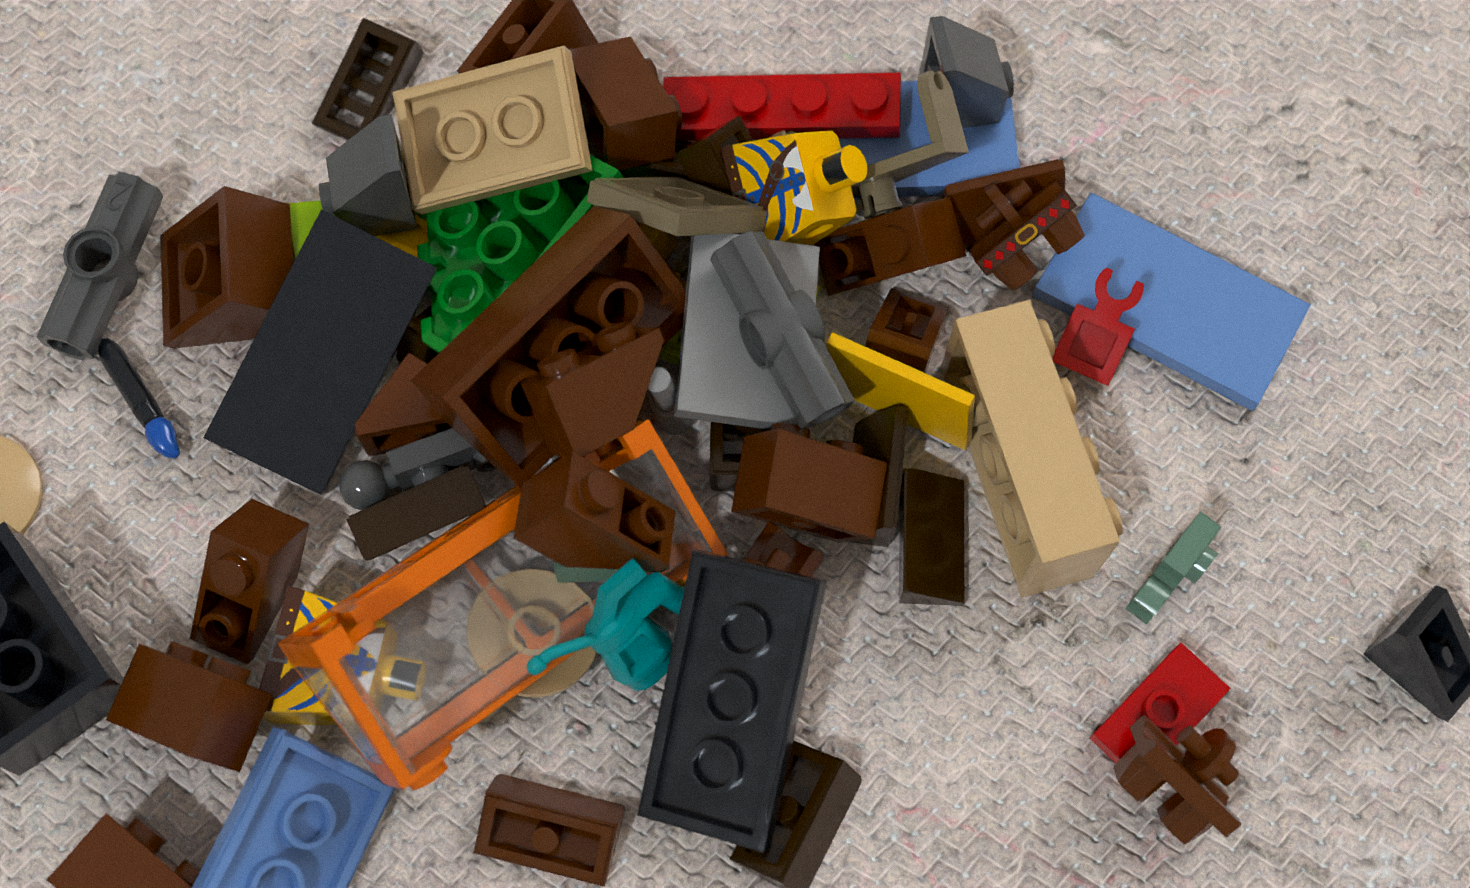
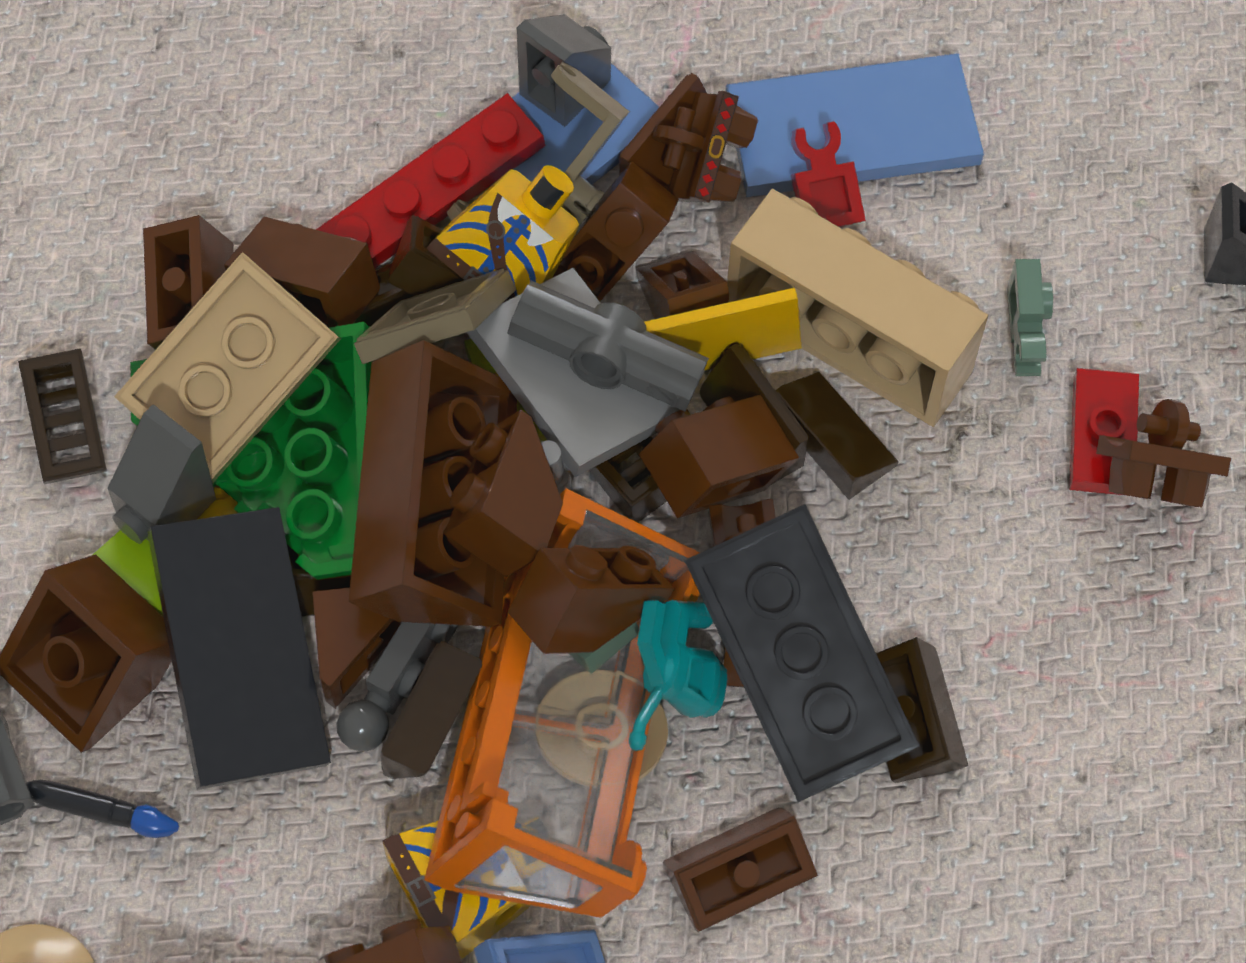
camera: 40 degrees left, 5 degrees down
reddish brown slope [190,499,309,665] -> none

